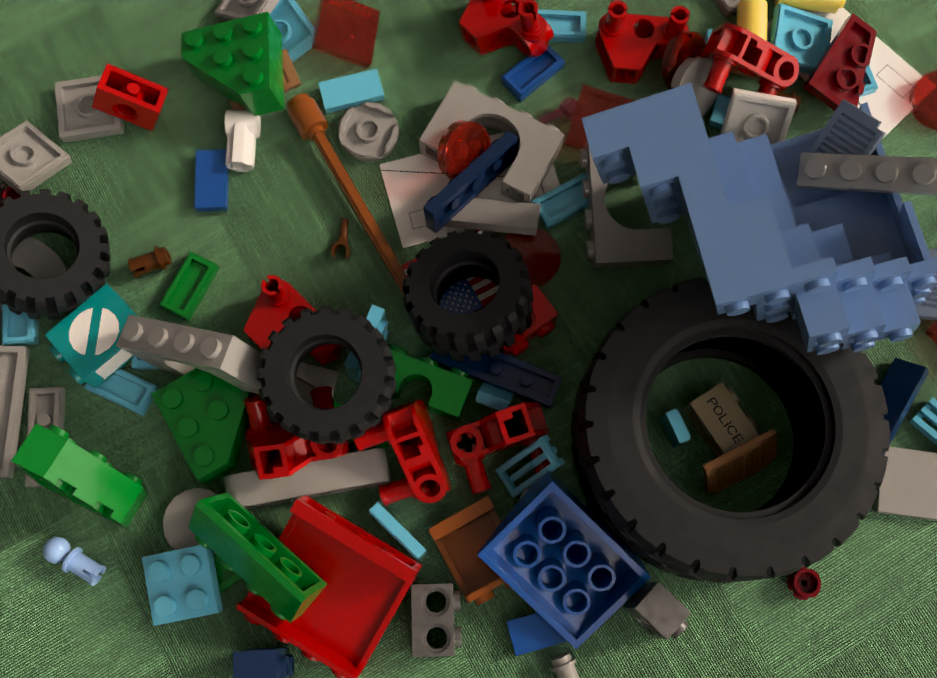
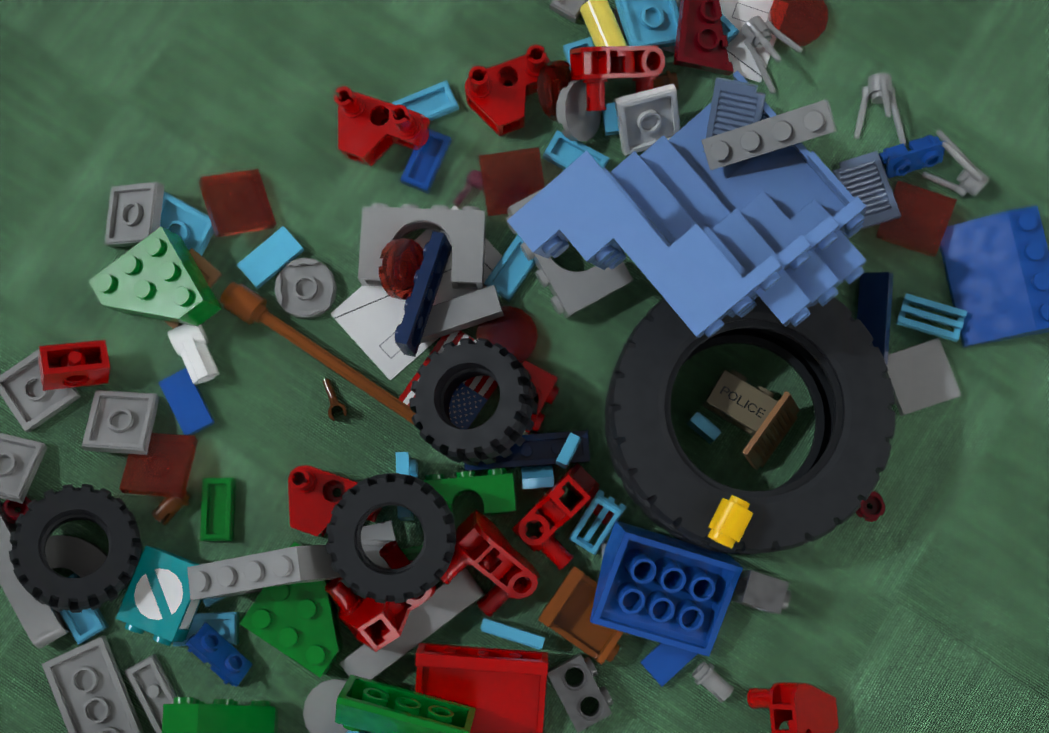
camera: 25 degrees left, 5 degrees up
none -> light grey tile [82,390,159,455]
none -> clear red tile [119,433,198,498]
none -> blue hinge [185,622,253,687]
none -> medium azure tile [555,432,581,468]
none -> yellow brick [707,495,753,549]
none -> light grey plant [741,16,802,94]

